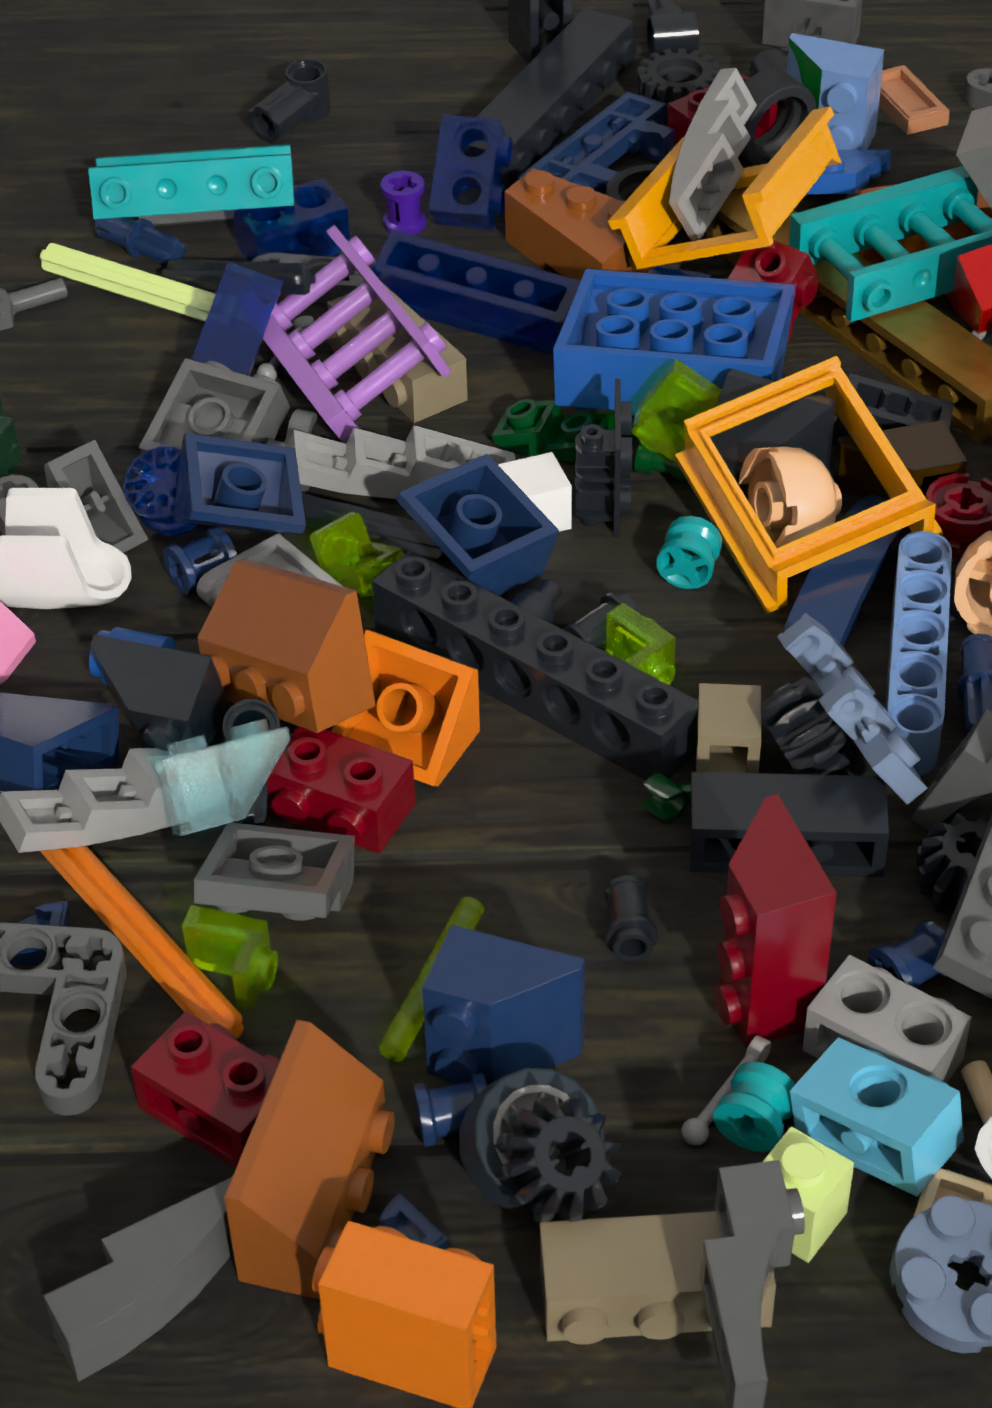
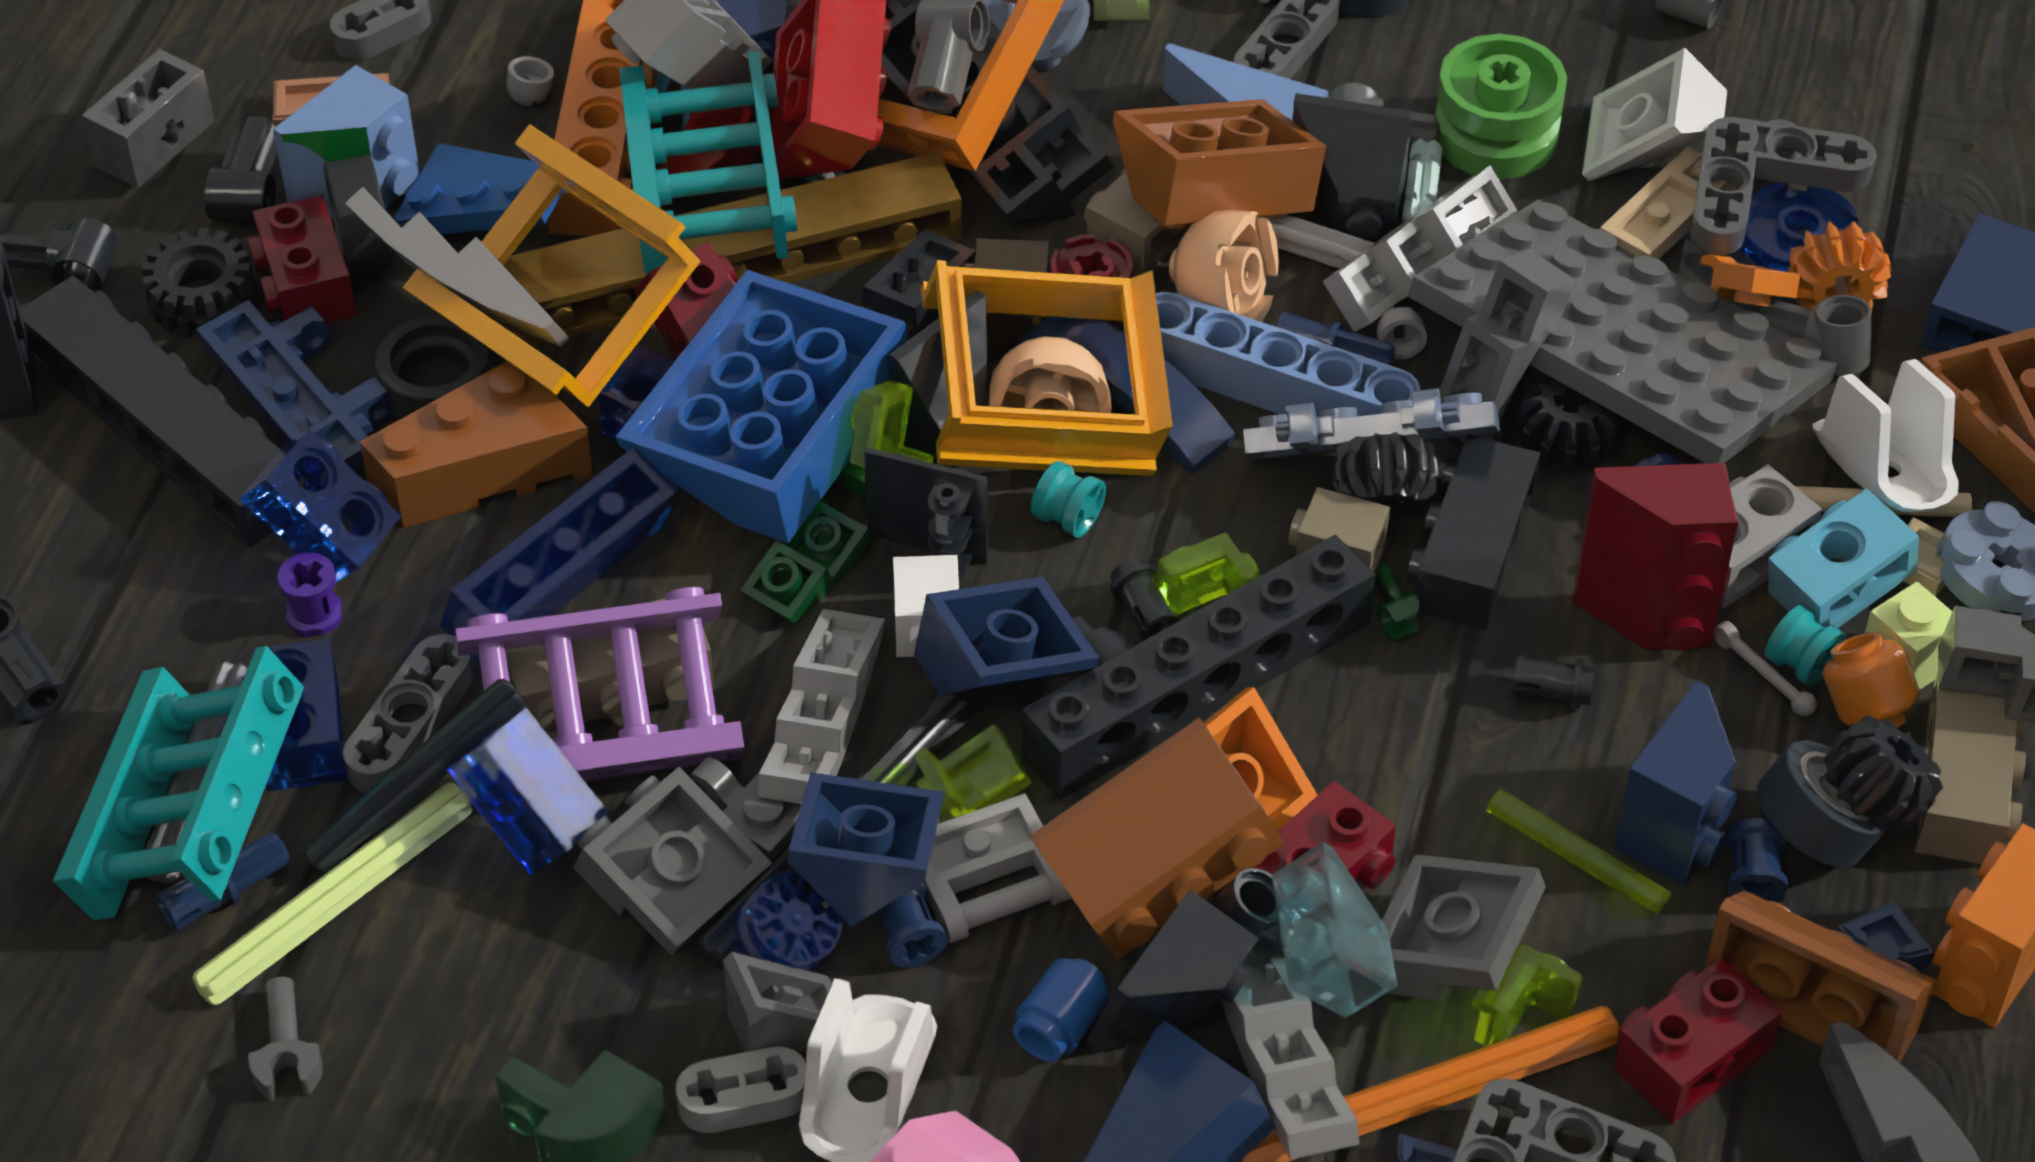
camera: 75 degrees left, 5 degrees up
none -> orange head [1822,632,1920,728]

